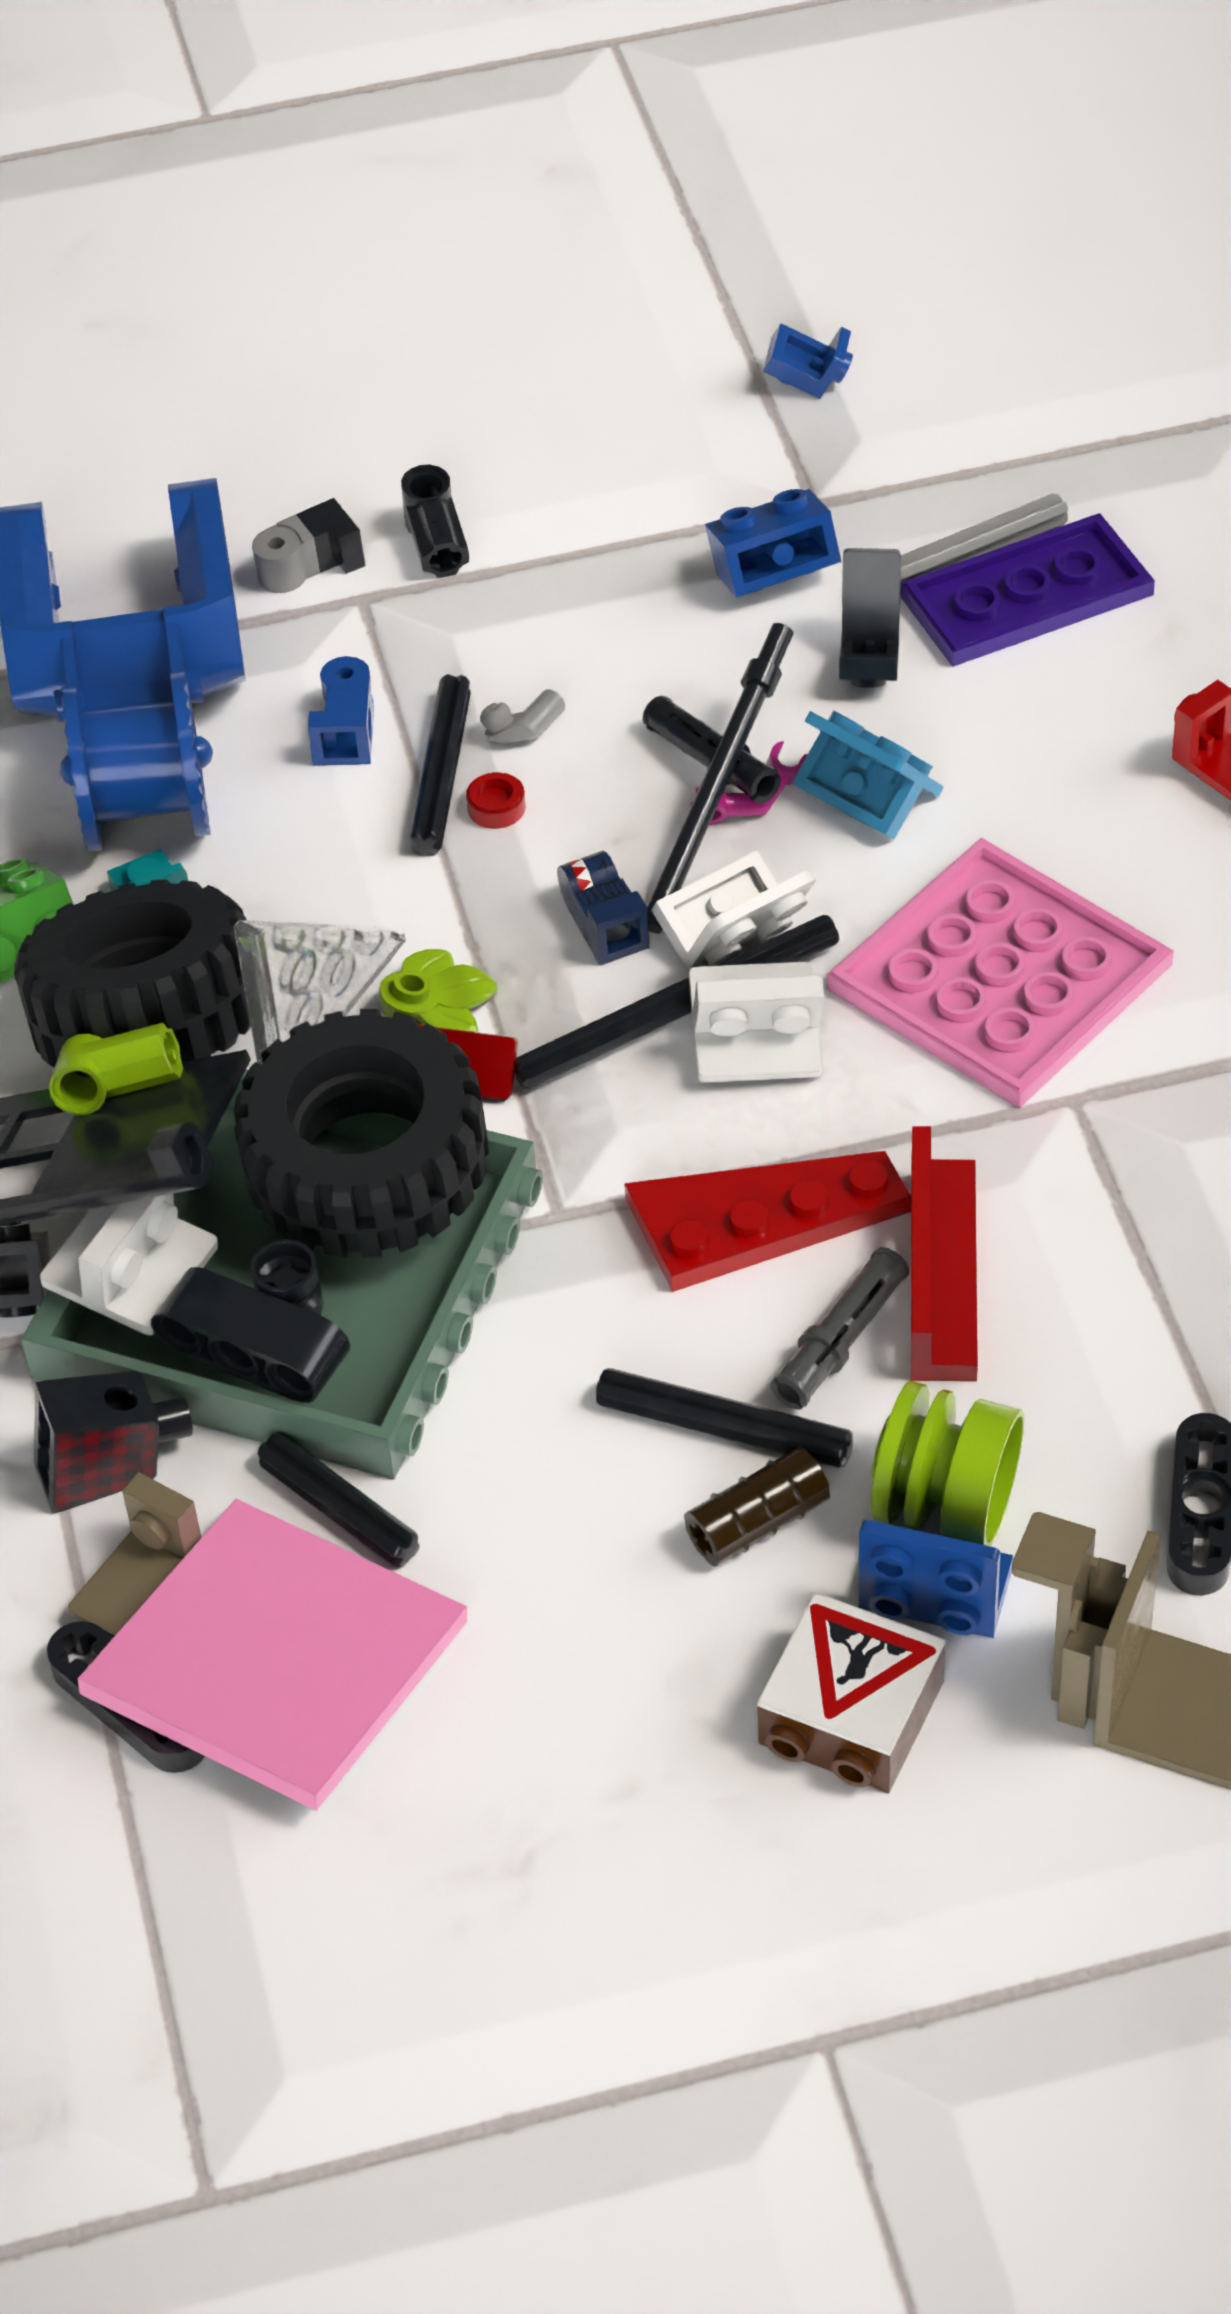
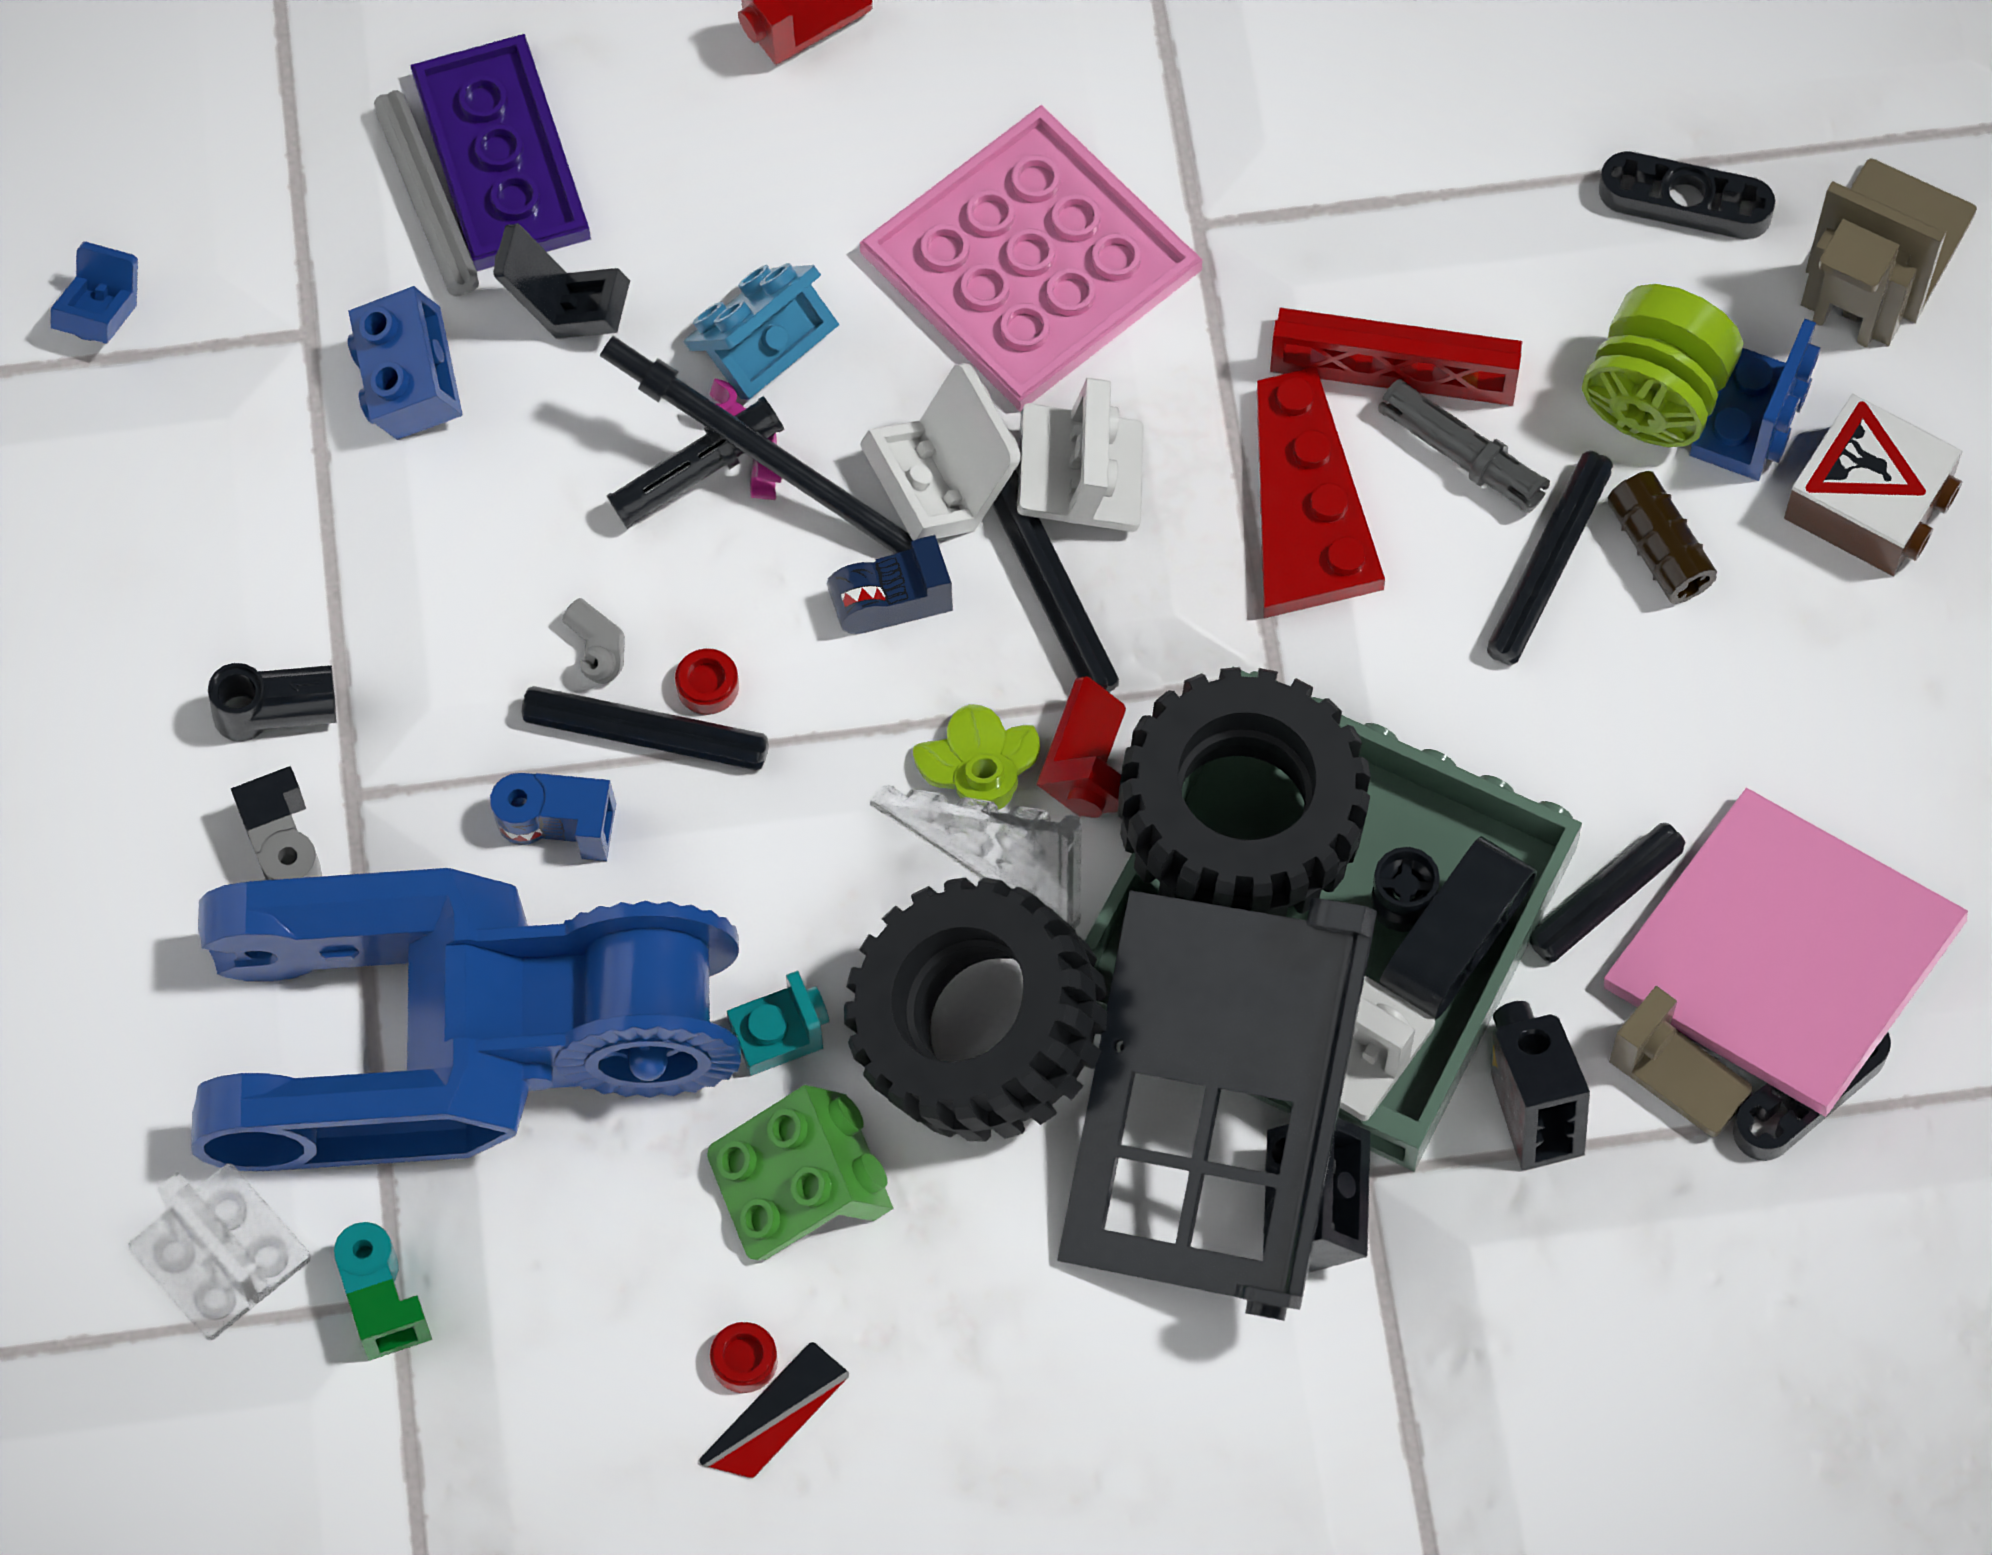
camera: 85 degrees left, 15 degrees up
lime piece [49,1023,183,1115] -> none

